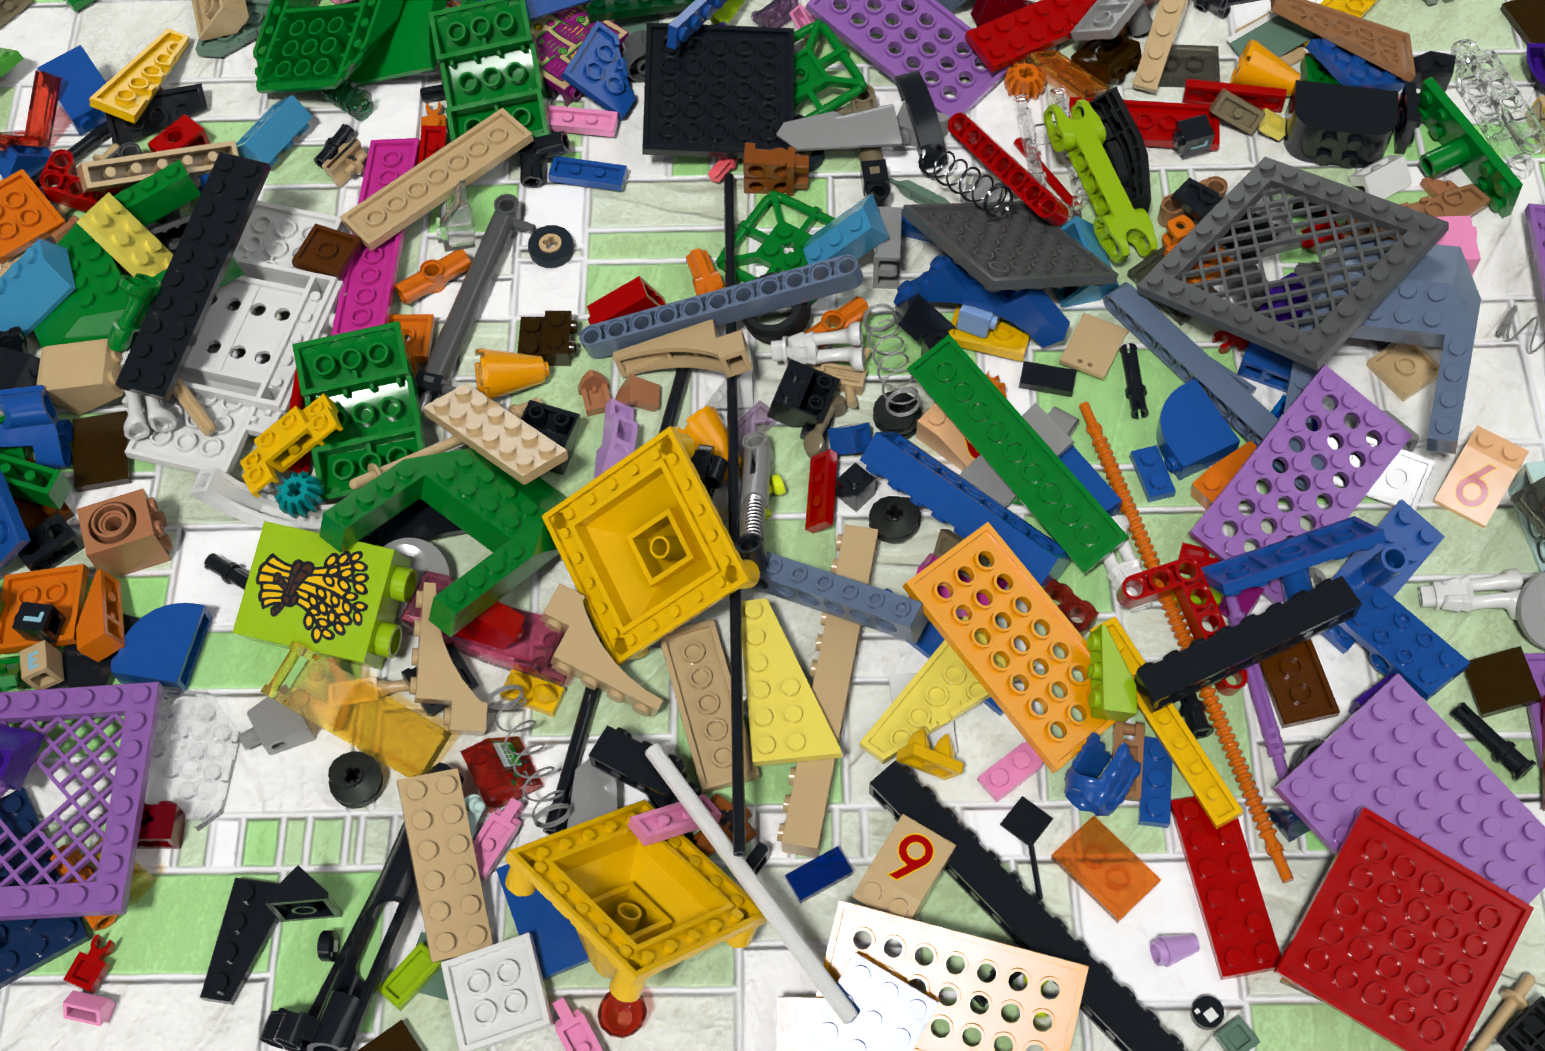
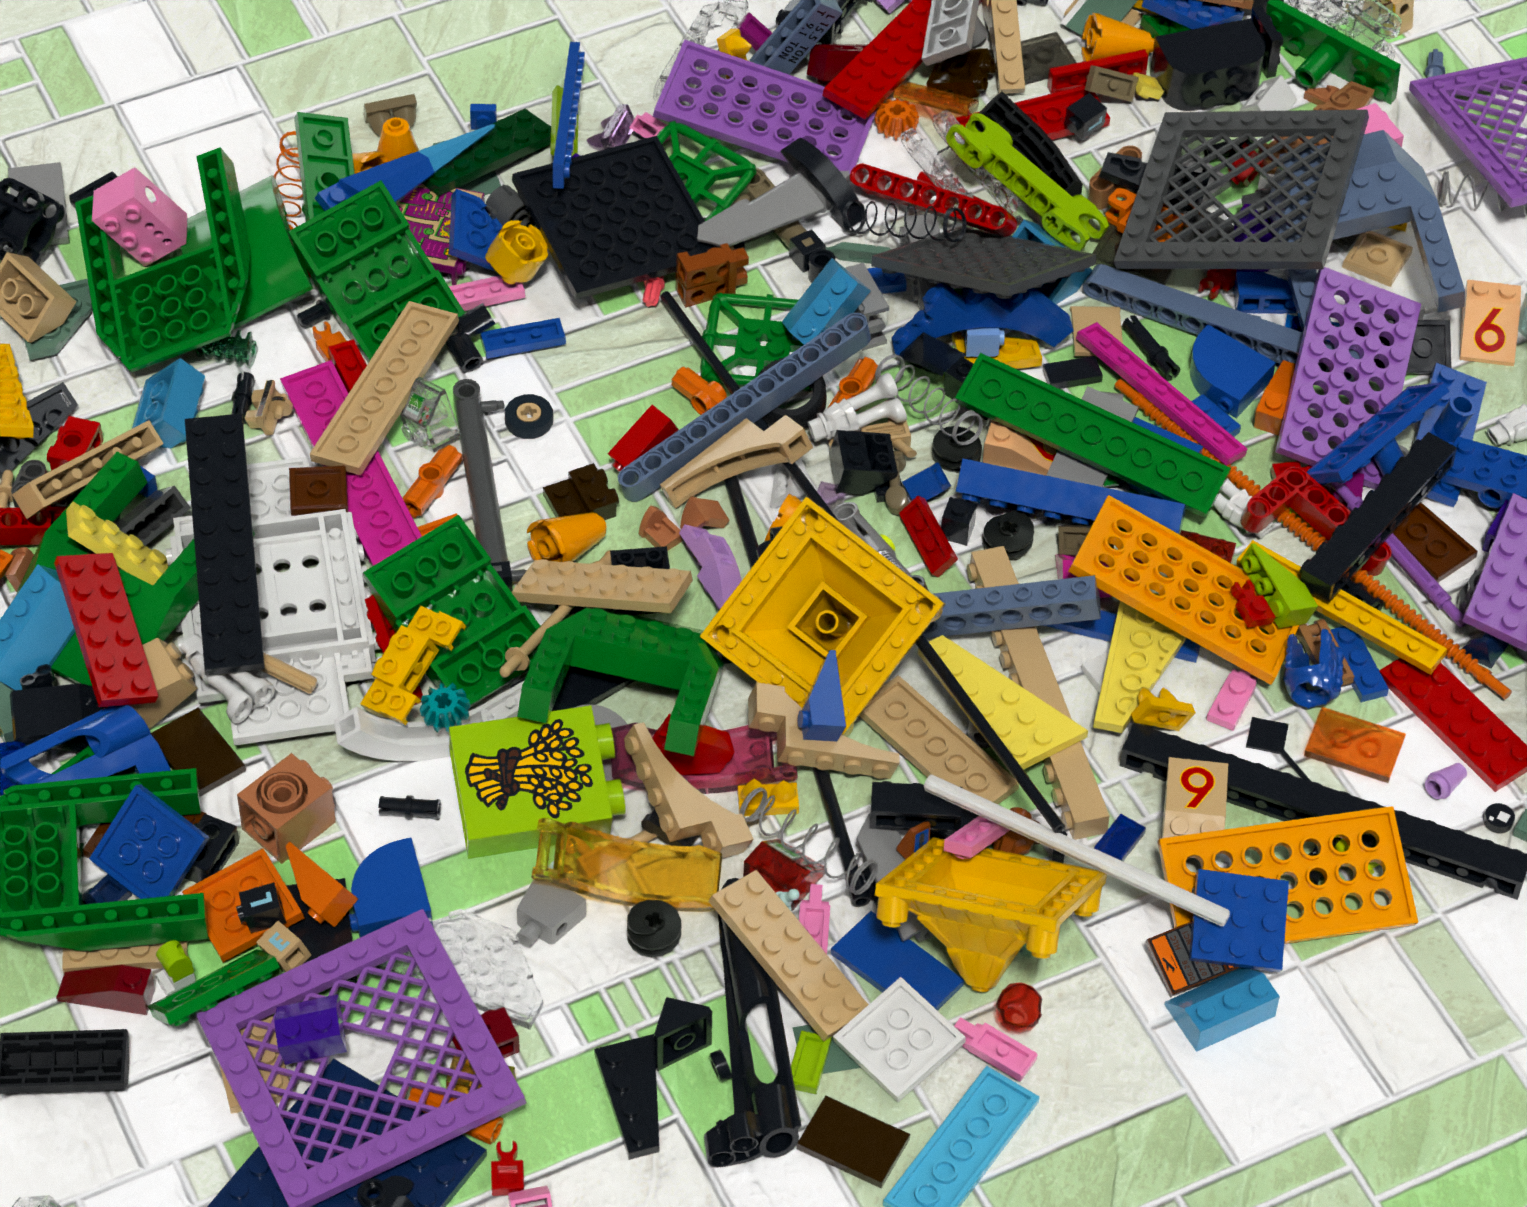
camera: 30 degrees left, 10 degrees down
green piece [107,273,162,352] -> none
none -> red plate [54,553,158,707]
none -> yellow brick [485,220,549,285]
none -> blue slope [797,650,846,742]
none -> dark orange slope [896,821,931,859]
none -> dark pink tile [1076,322,1248,466]
none -> red plate [1230,580,1276,628]

